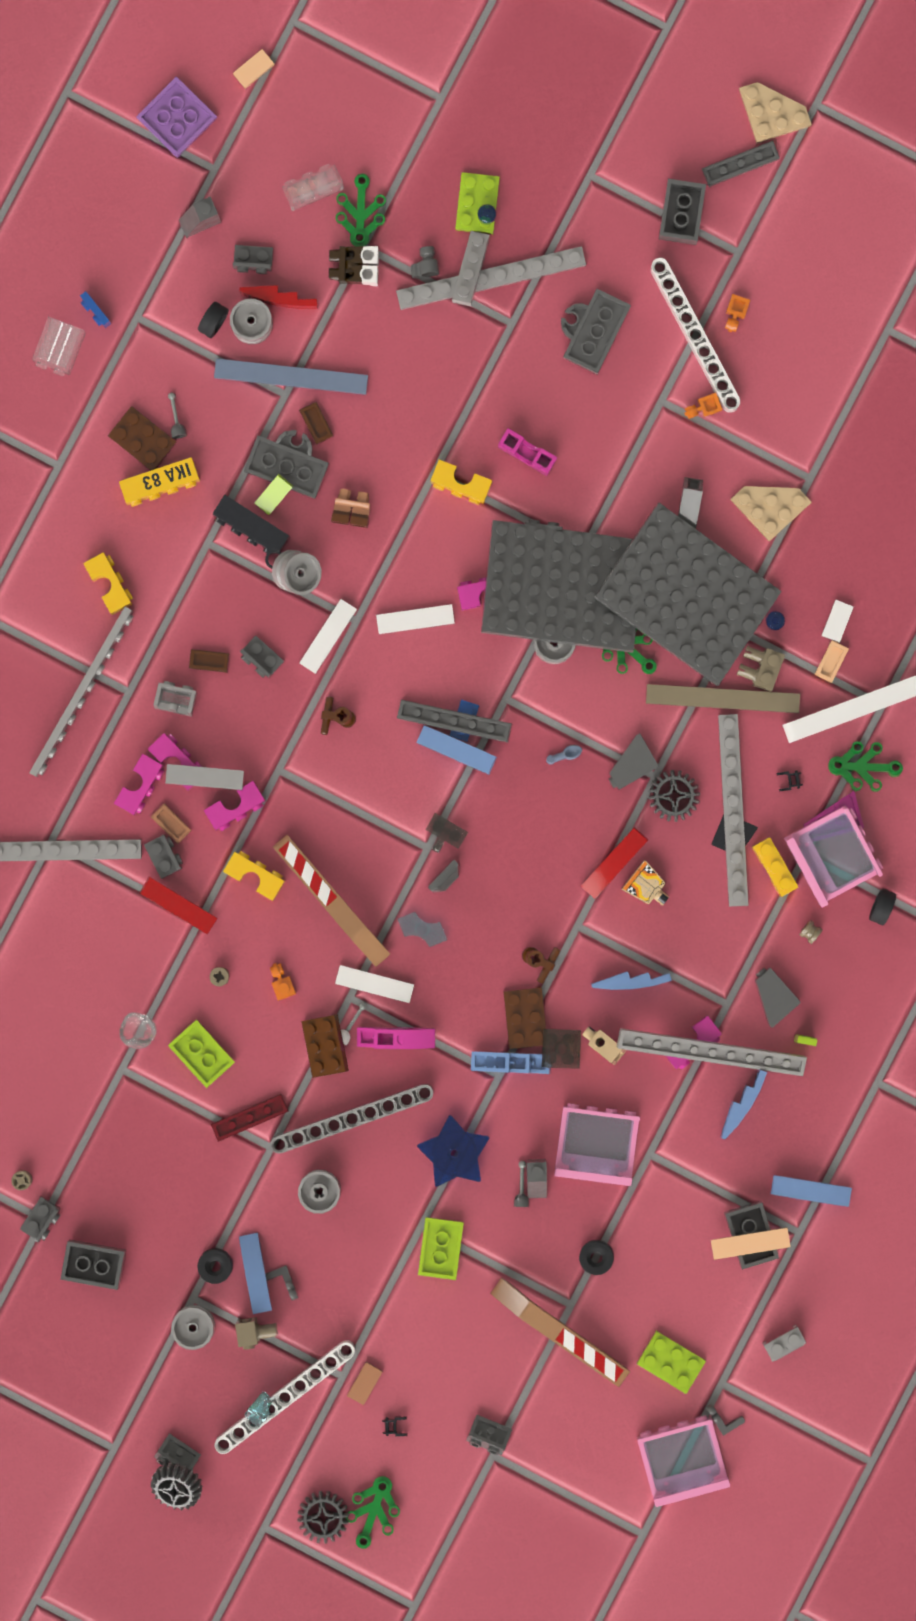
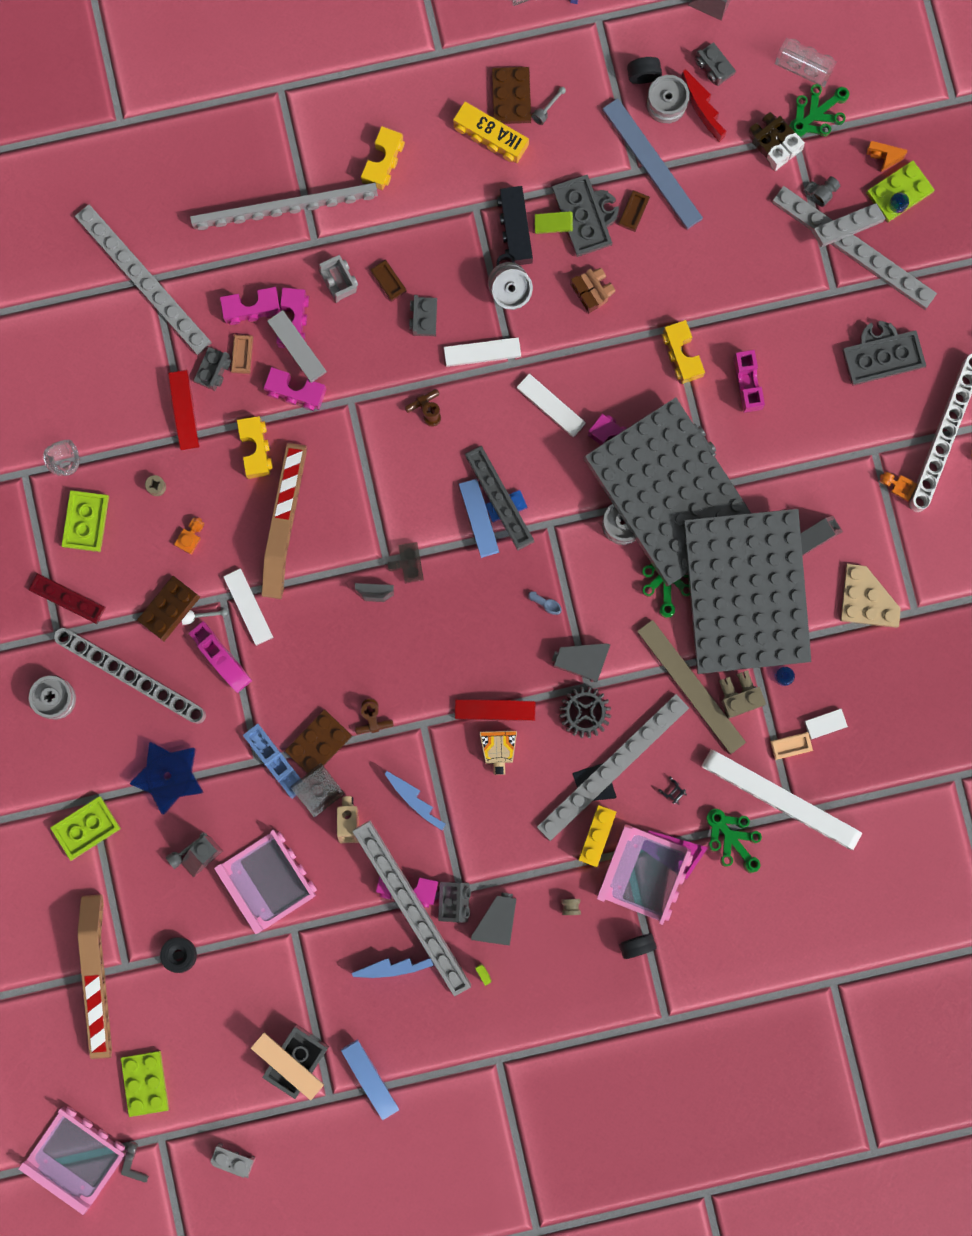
camera: 45 degrees right, 5 degrees down
clear light blue tile [397,912,447,947] -> none
none -> dark grey bracket [438,882,471,922]
none -> orange slope [866,141,907,172]

